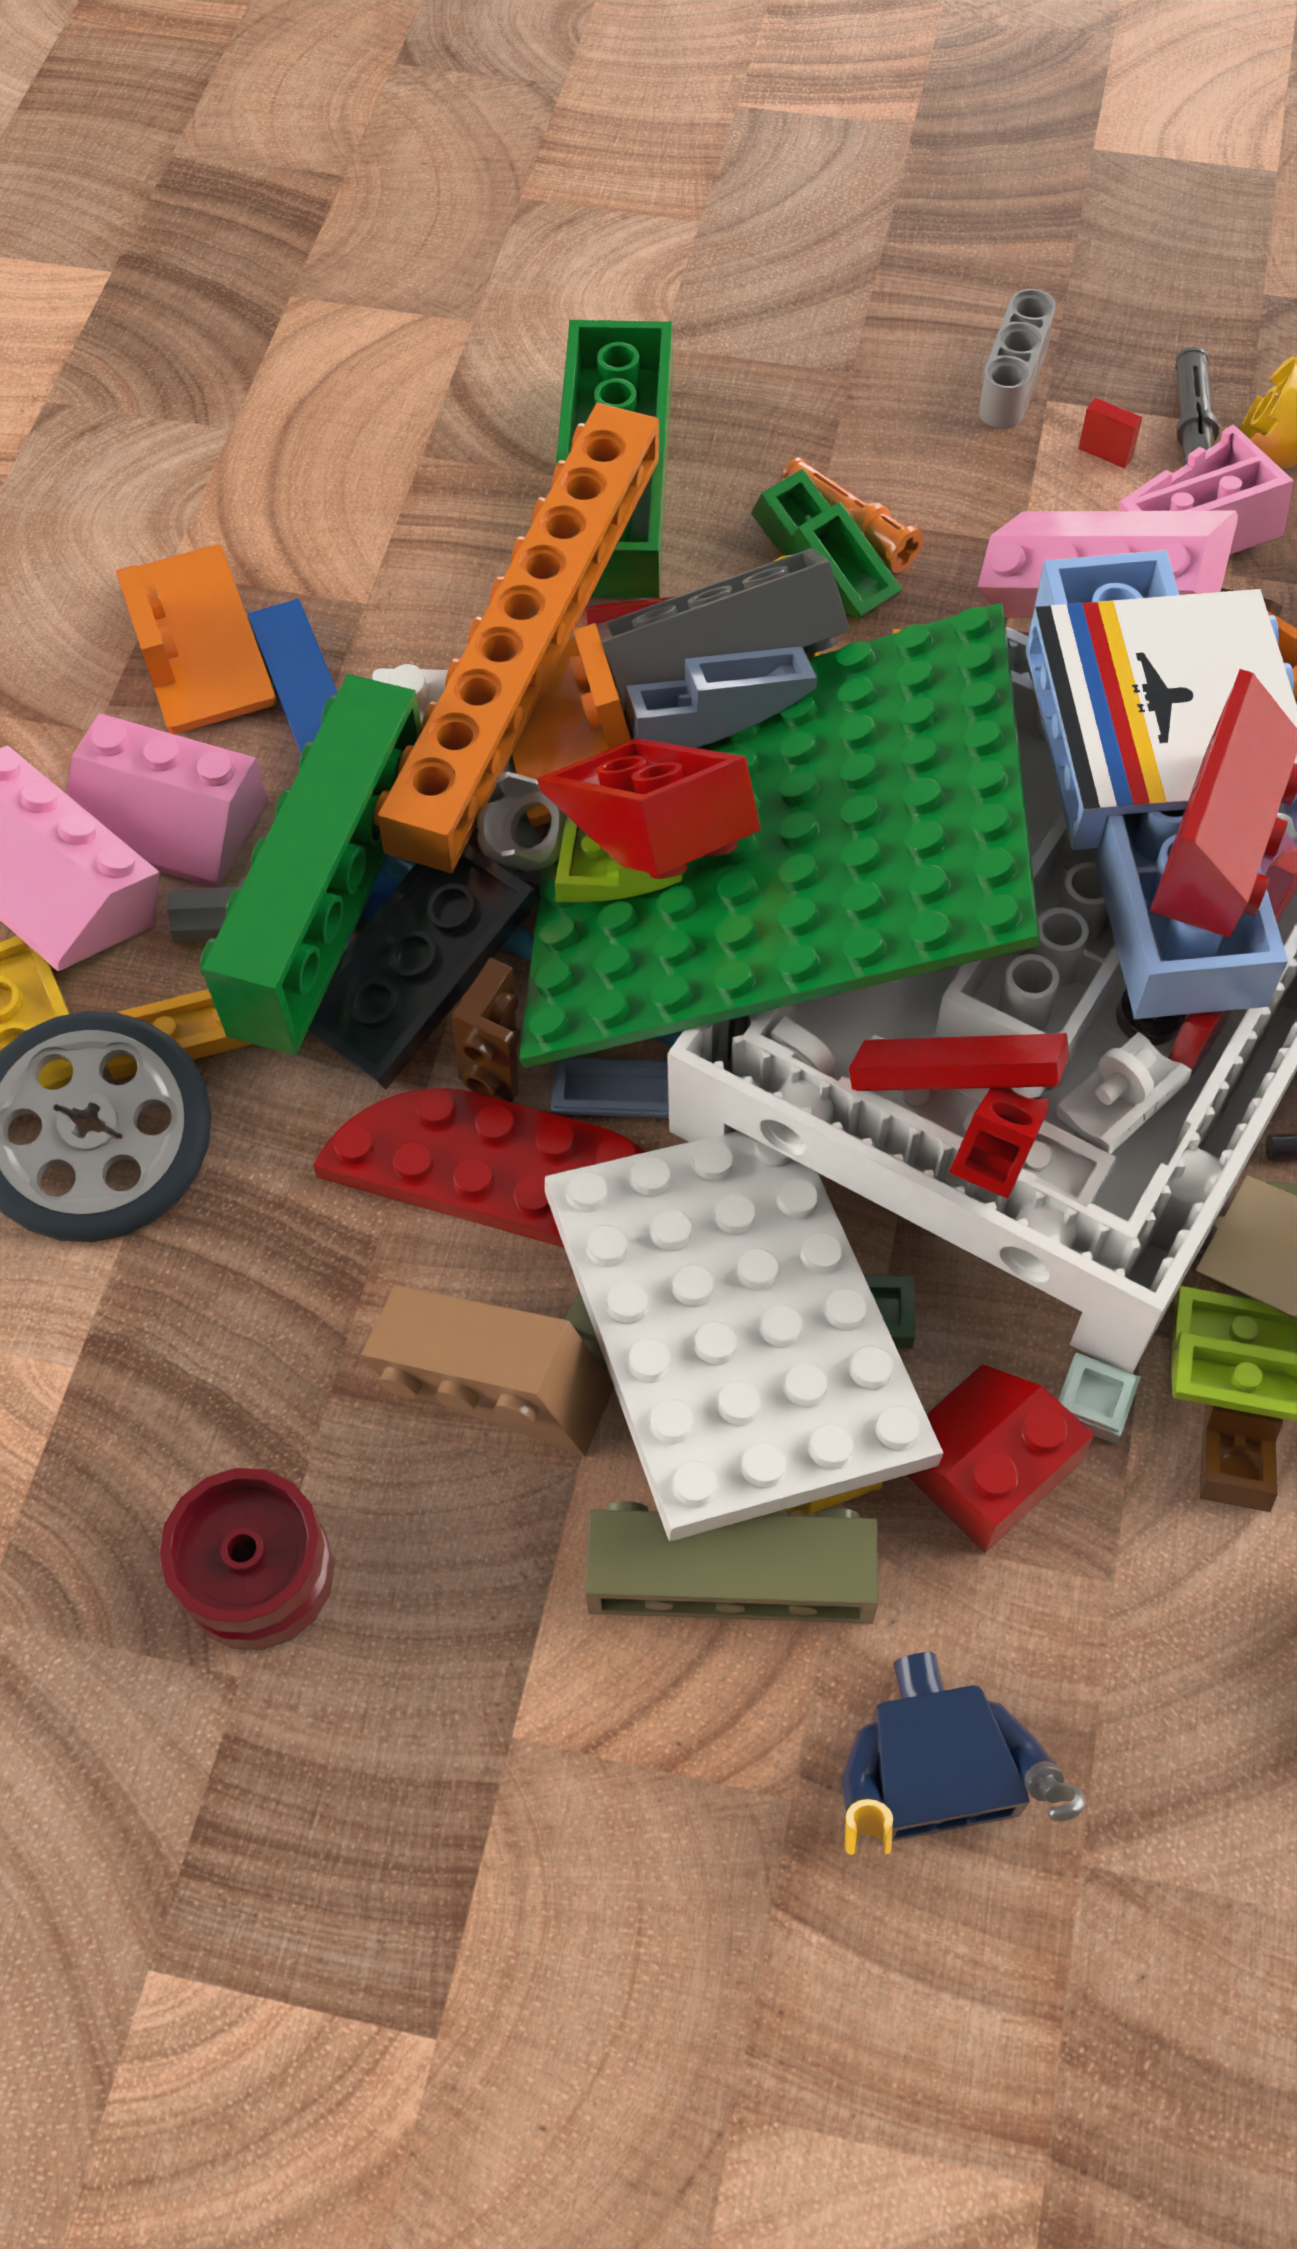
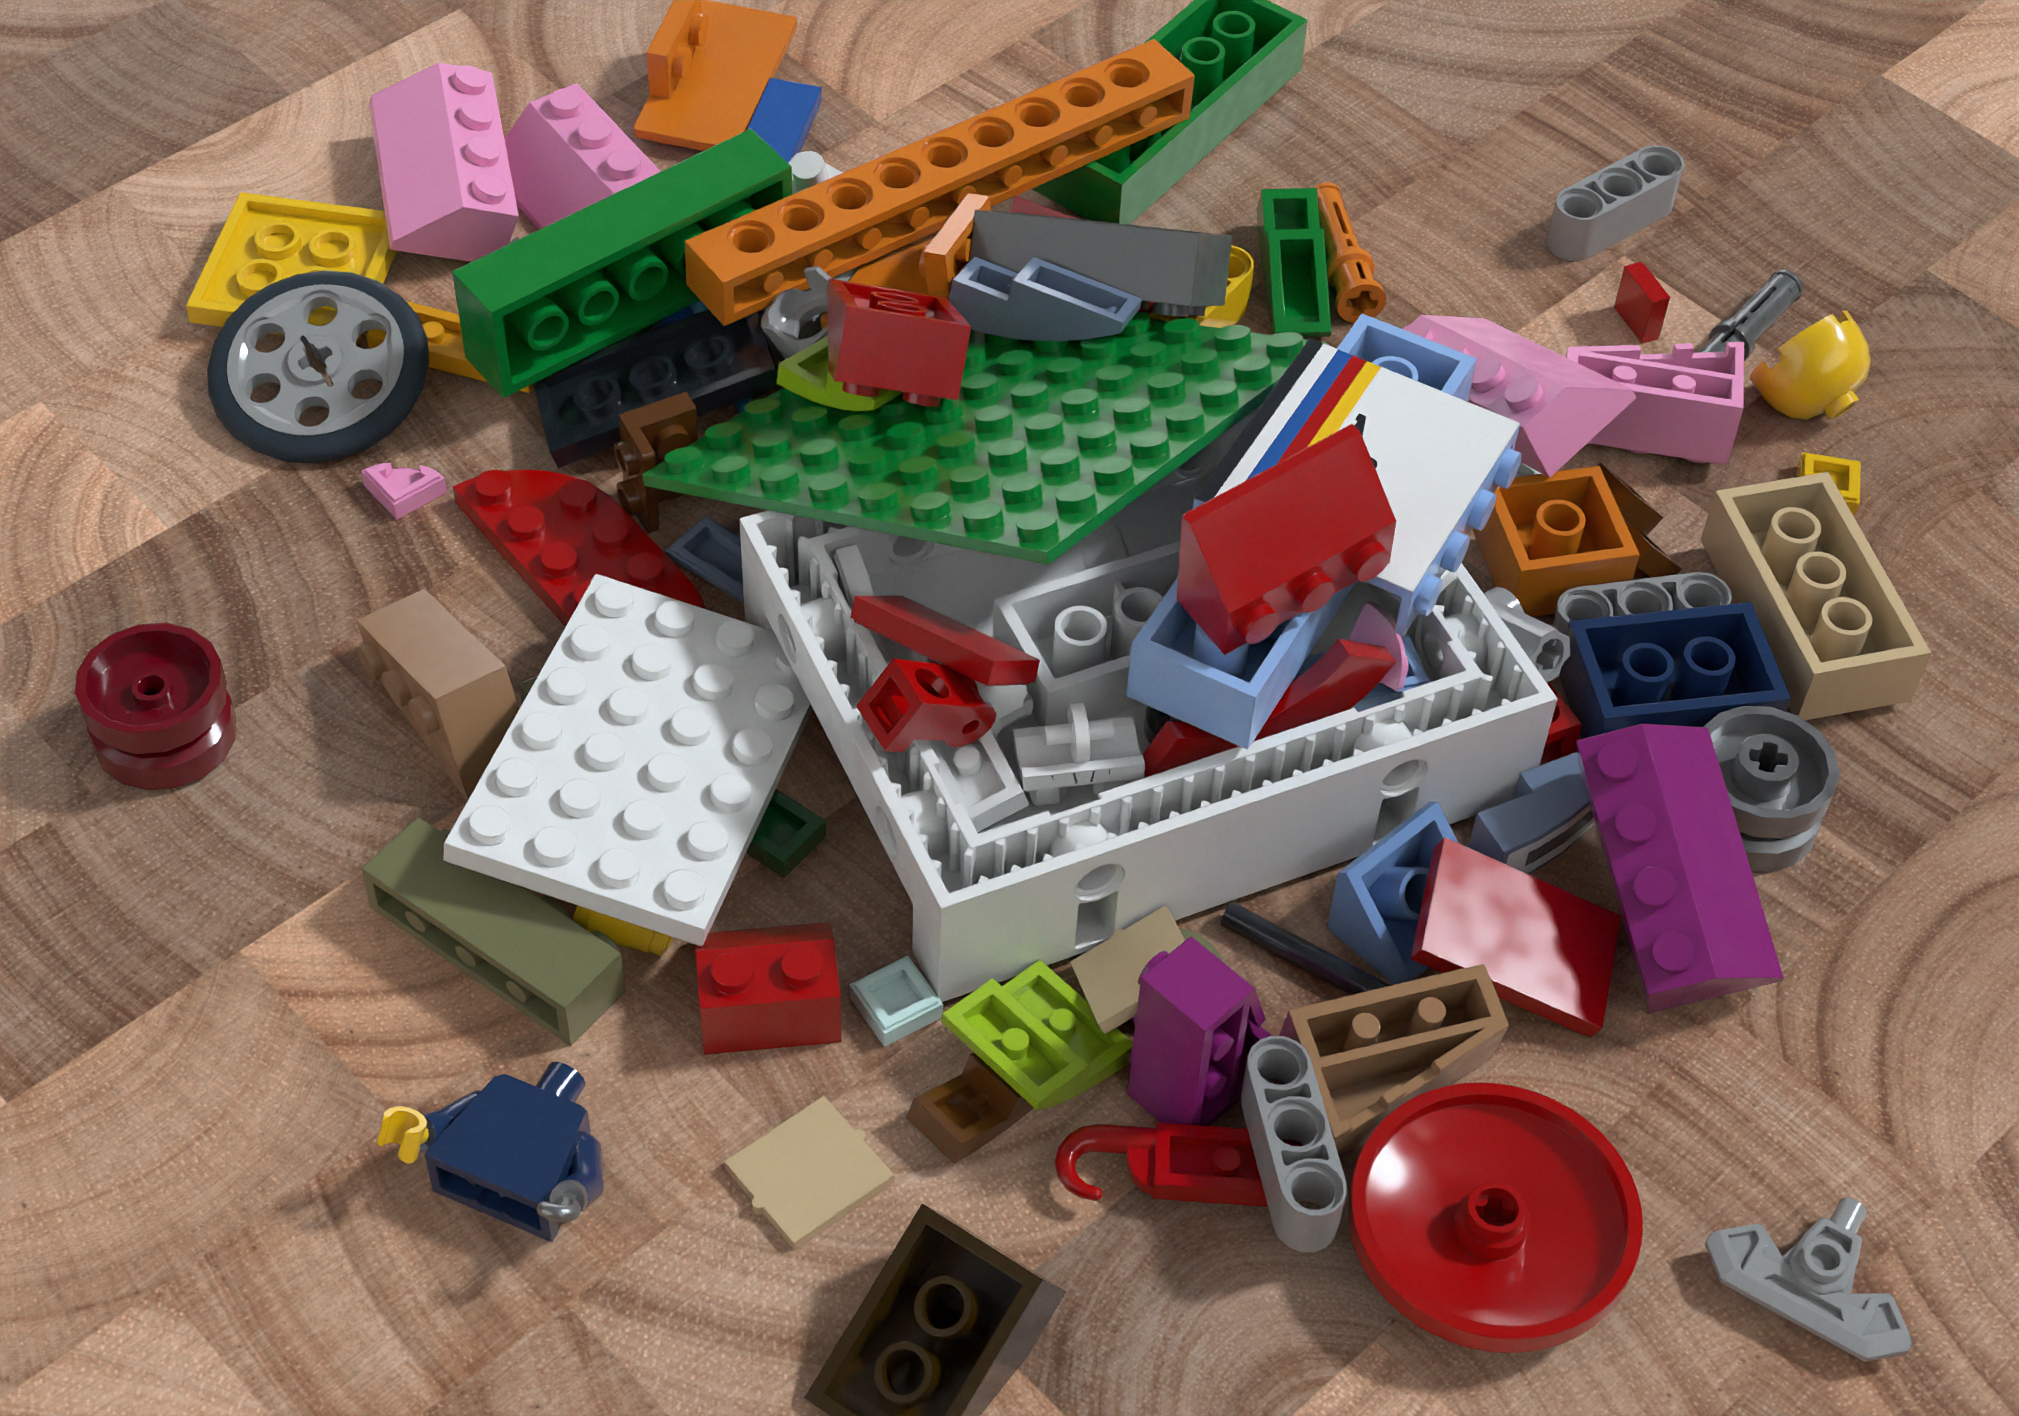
camera: 30 degrees right, 10 degrees down
none -> bright pink tile [361,463,447,520]
none -> tan piece [724,1096,895,1250]

